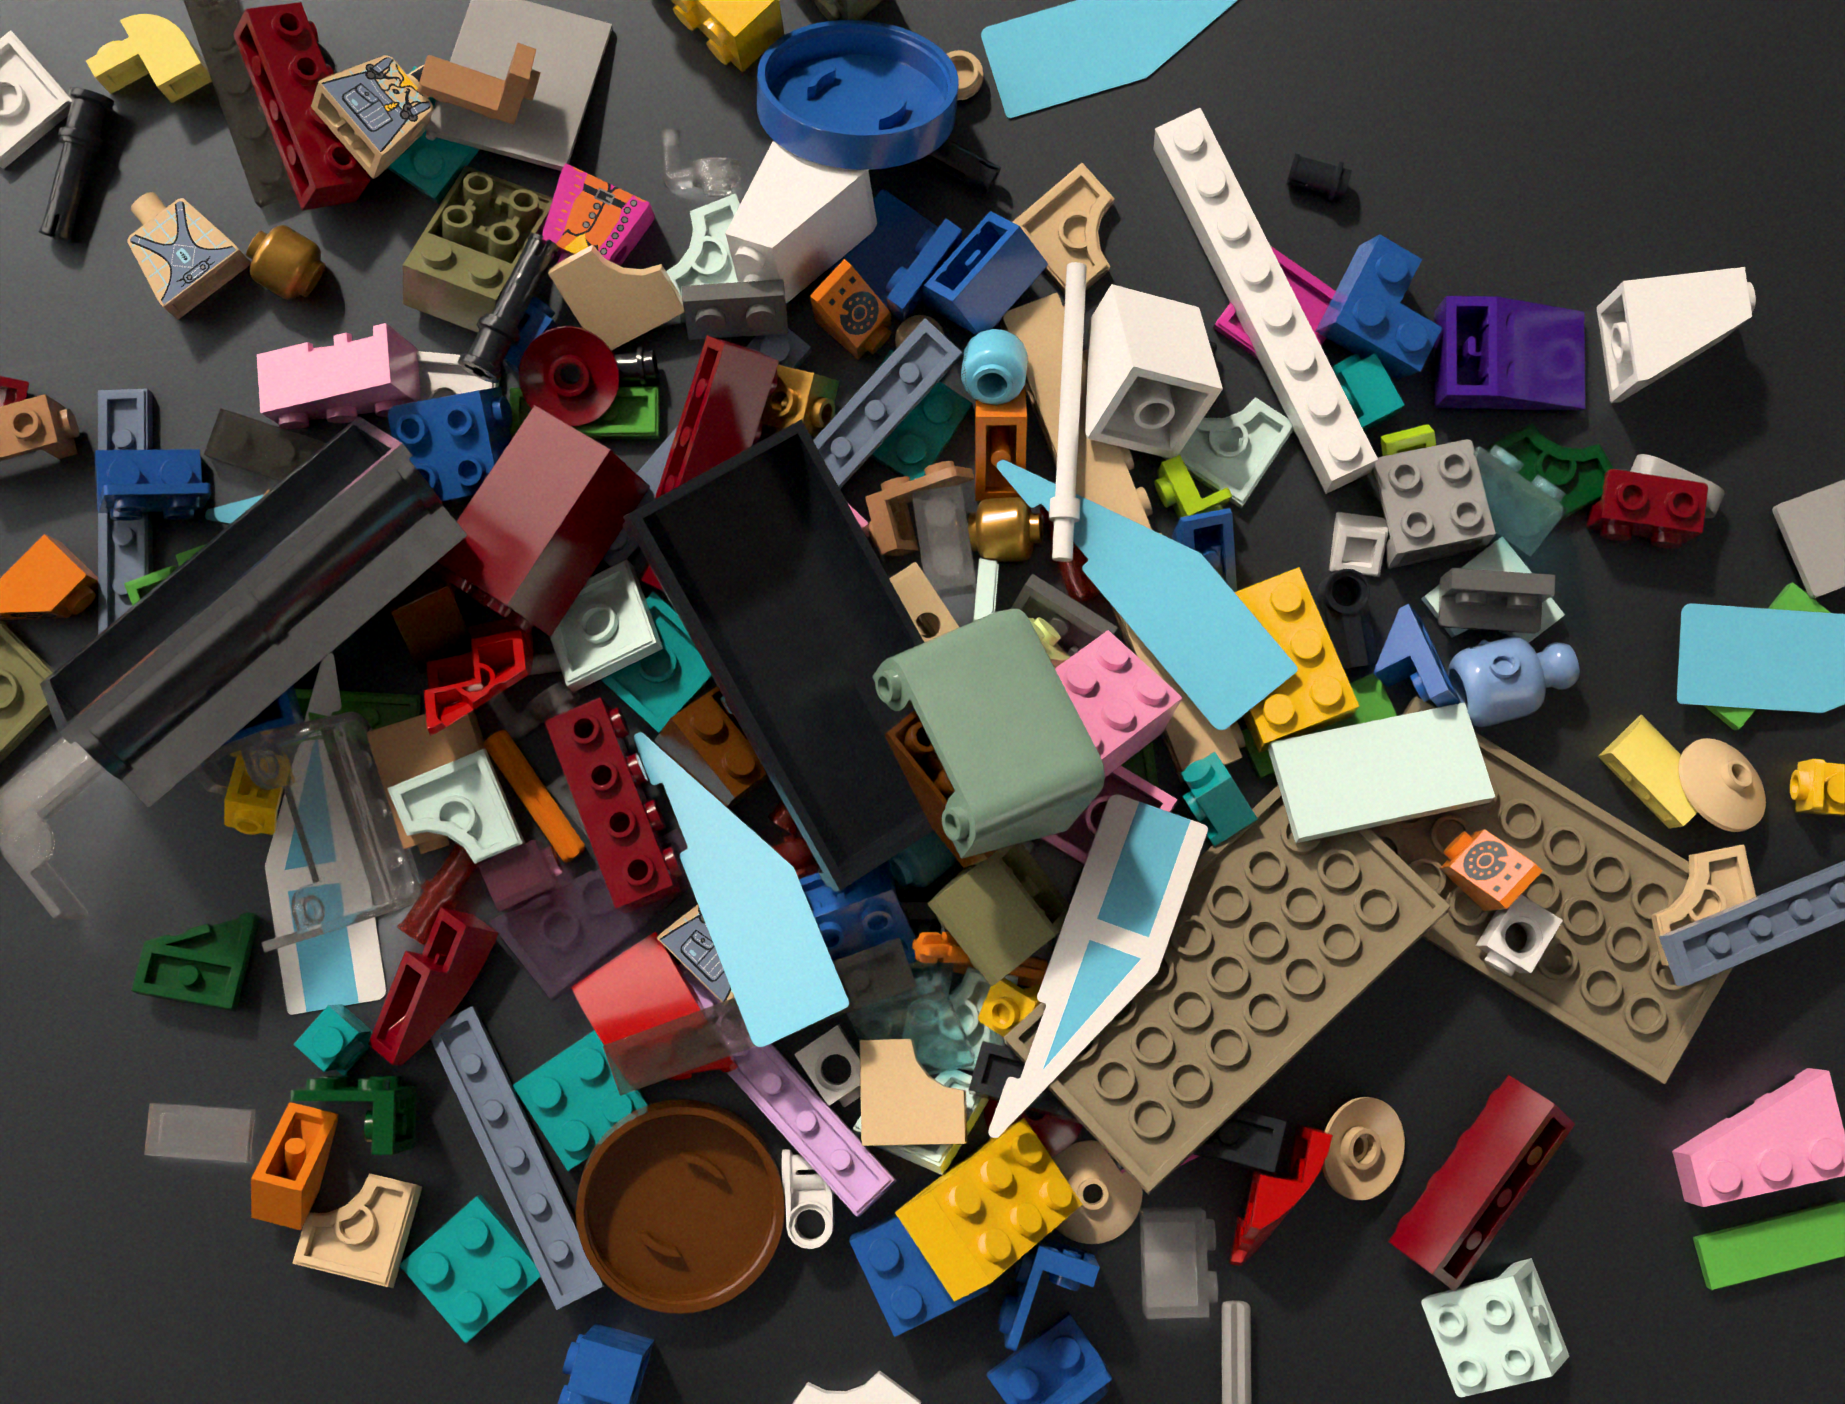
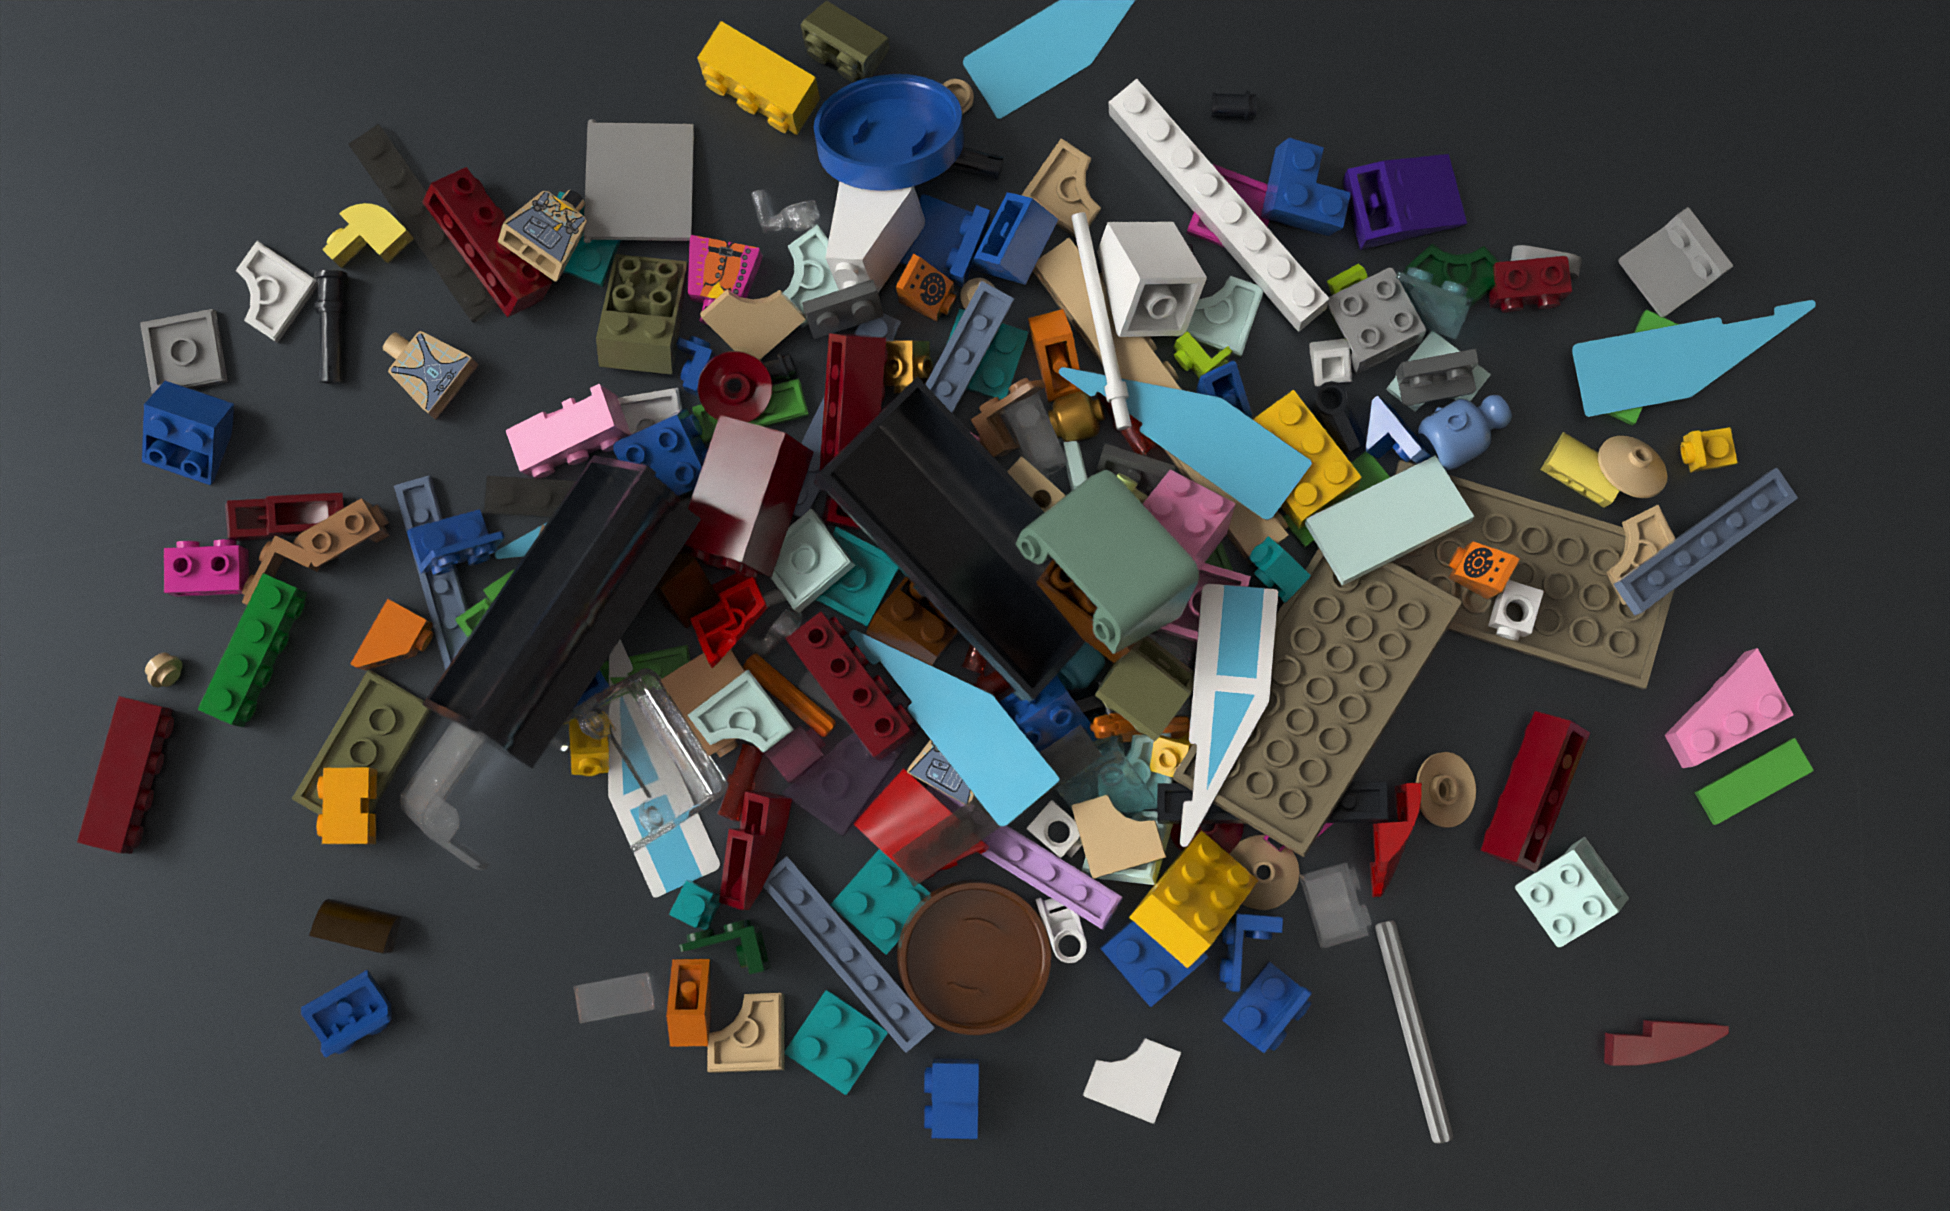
camera: 15 degrees left, 0 degrees up
dark green wing [131,912,260,1012] -> none
pearl gold head [246,225,325,300] -> none
medium nougat bracket [417,42,541,125] -> none
black pin [457,233,559,383] -> none
medium azure head [961,329,1028,405] -> none
teal brick [1332,353,1405,432] -> none
white slope [1596,267,1756,403] -> none

